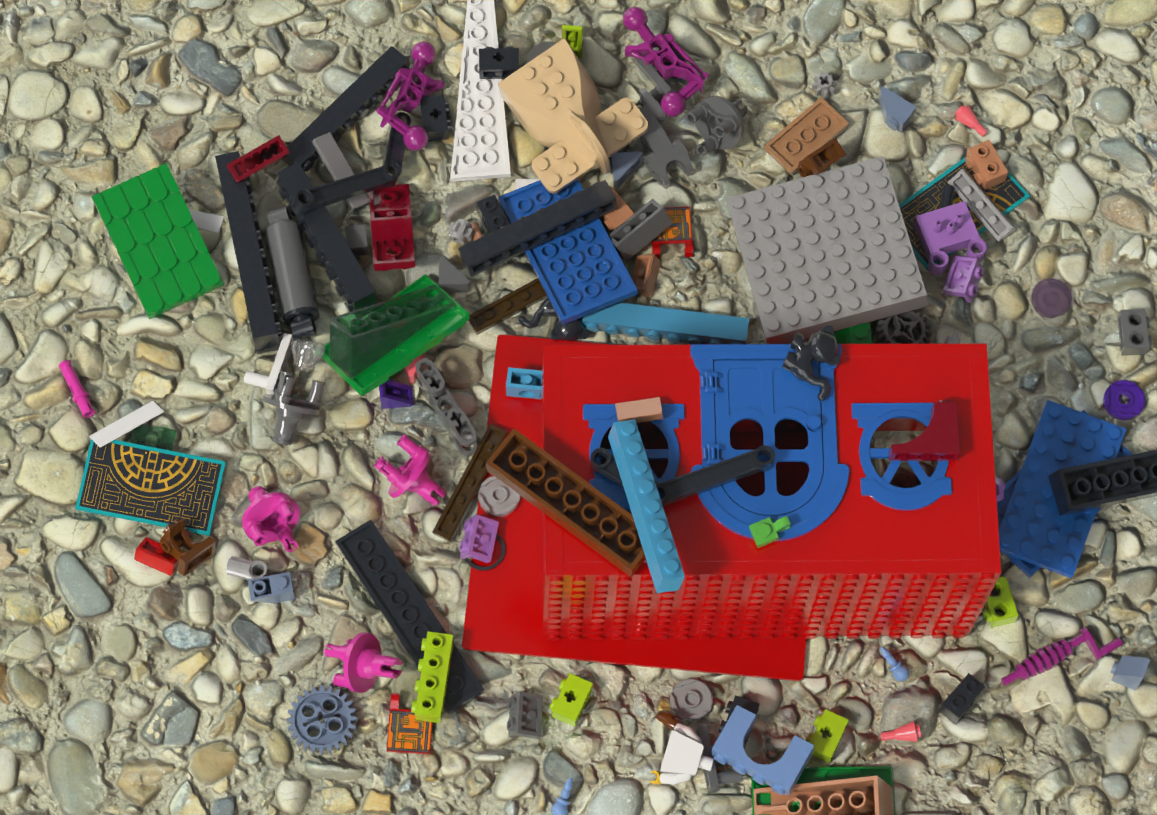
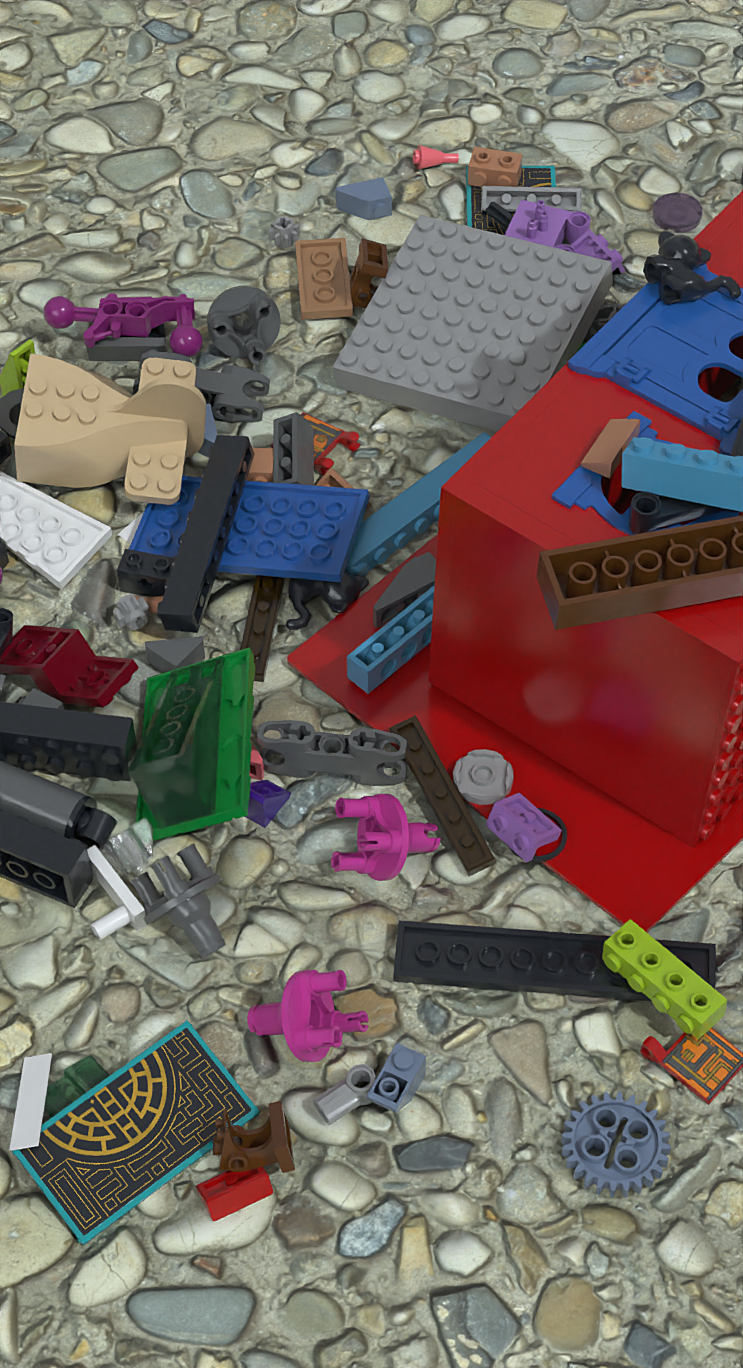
camera: 50 degrees left, 15 degrees down
dark pink piece [324,632,403,693] -> none

